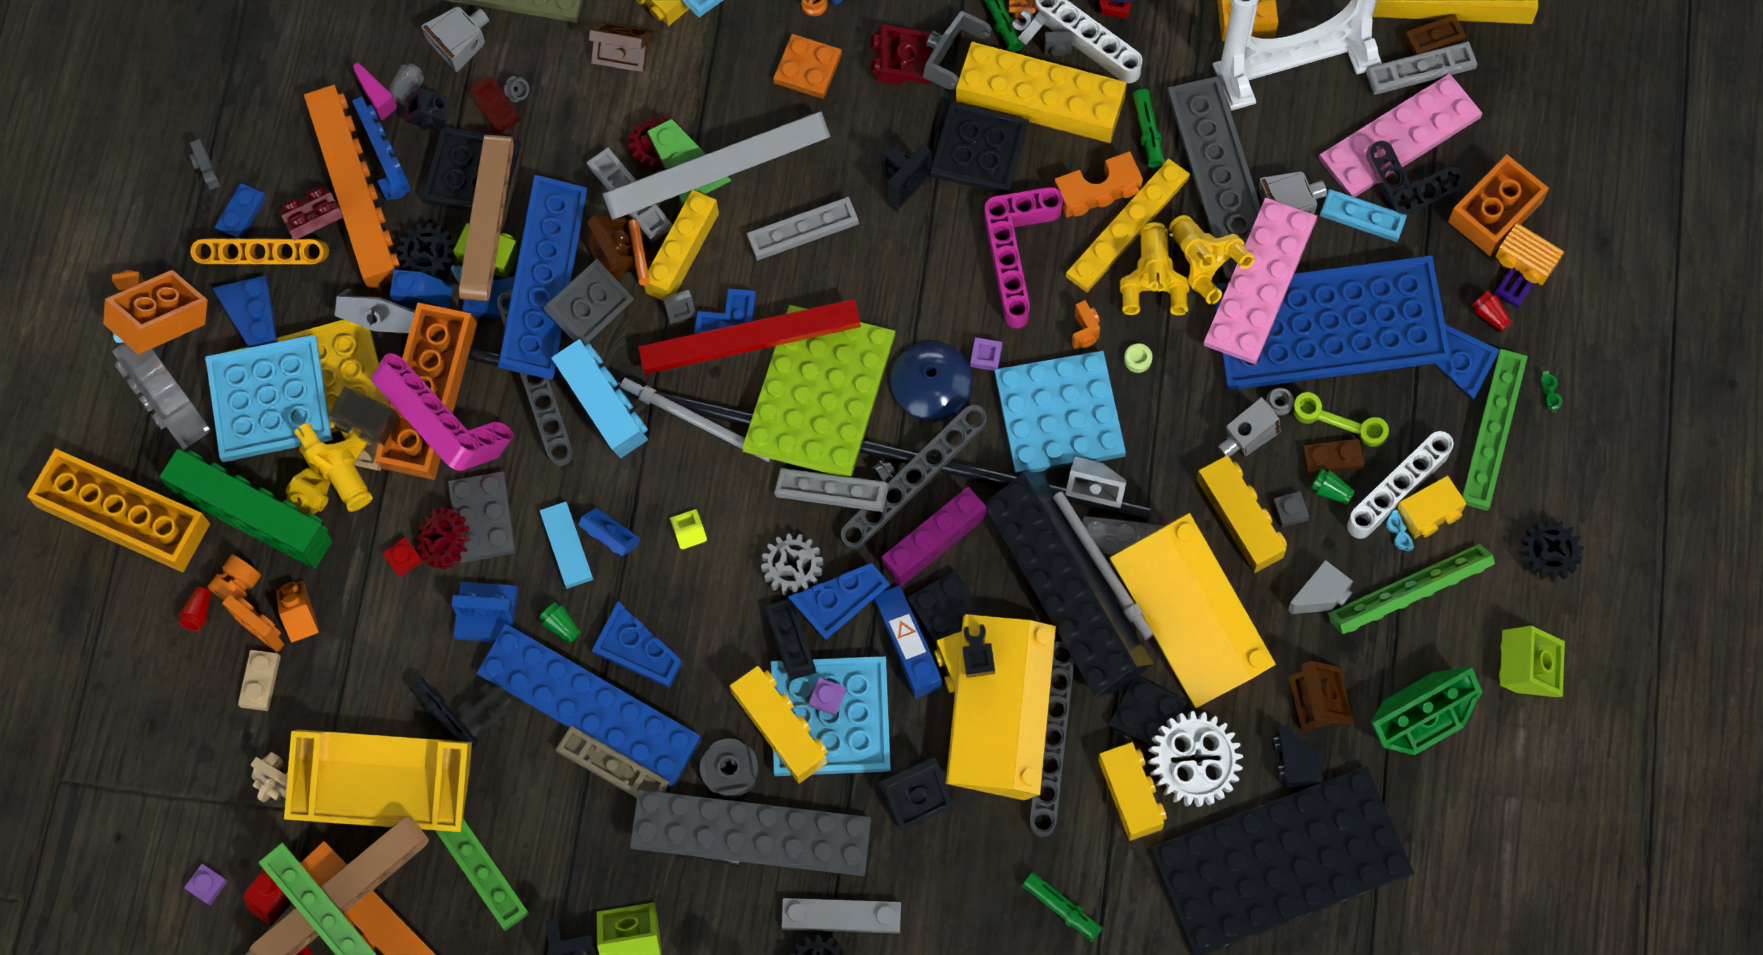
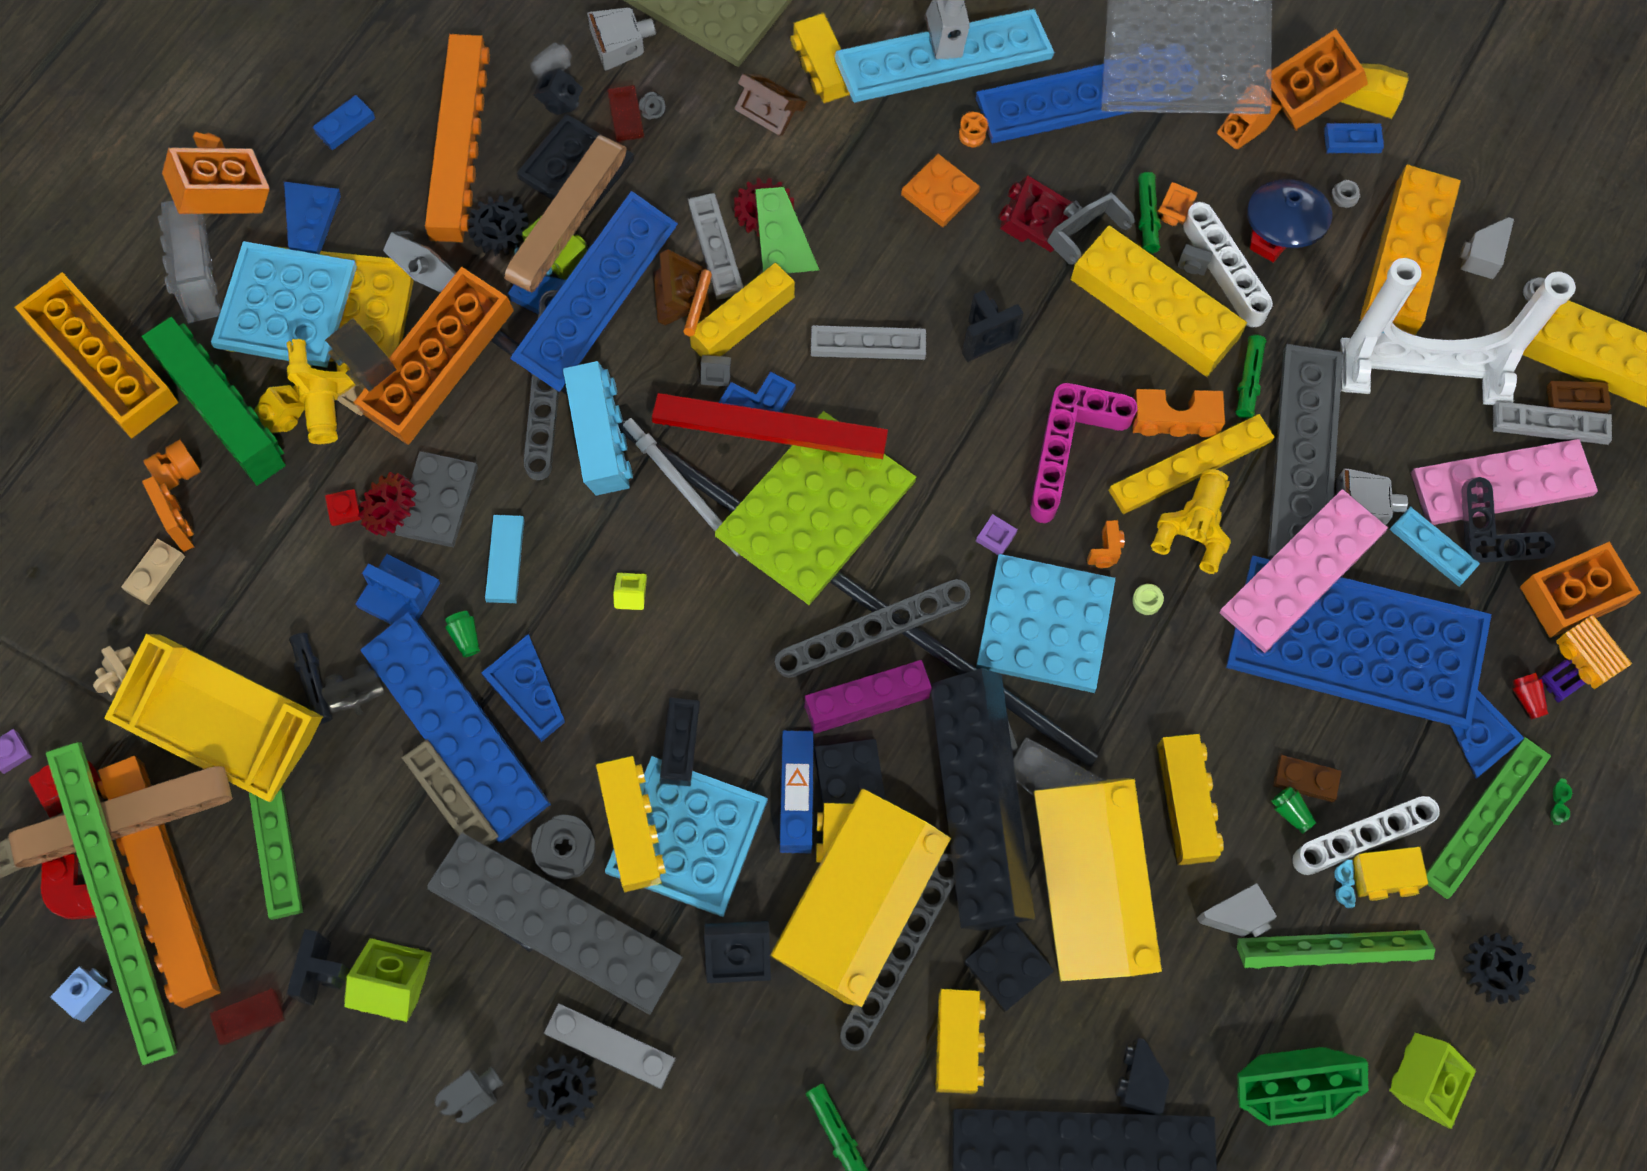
camera: 15 degrees right, 0 degrees up
red cone [178,587,212,631] -> none
dark grey plate [189,139,220,190] -> none
light orange beam [190,238,329,264] -> none
orange slope [276,580,319,643] -> none
dark red plate [278,186,344,241] -> none
blue plate [352,97,402,188] -> none
dark pink slope [353,63,397,120] -> none
dark pink beam [371,353,514,471] -> none
blue plate [378,170,411,201] -> none
blue slope [390,270,453,309] -> none
dark grey plate [543,259,634,345] -> none
blue plate [578,507,641,556] -> none
light grey beam [602,111,831,220] -> none
light grey gear [761,534,823,595] -> none
light grey tile [774,468,889,512] -> none
blue wing [788,563,890,641] -> none
medium lavender plate [809,678,846,716] -> none
dark grey plate [871,460,896,483] -> none
dark blue dish [890,342,973,421] -> none
black plate [930,102,1029,195] -> none
black plate [962,624,995,678] -> none
light grey tile [1012,8,1047,45] -> none
light grey bar [1053,492,1154,640] -> none
light grey slope [1065,457,1127,508] -> none
white gear [1148,711,1243,807] -> none
yellow wheel [1169,215,1255,304] -> none
light grey torso [1217,397,1281,457] -> none
light grey plate [1266,388,1294,416] -> none
dark grey plate [1273,491,1309,528] -> none
reddish brown bracket [1289,661,1354,732] -> none
lime piece [1293,392,1389,447] -> none

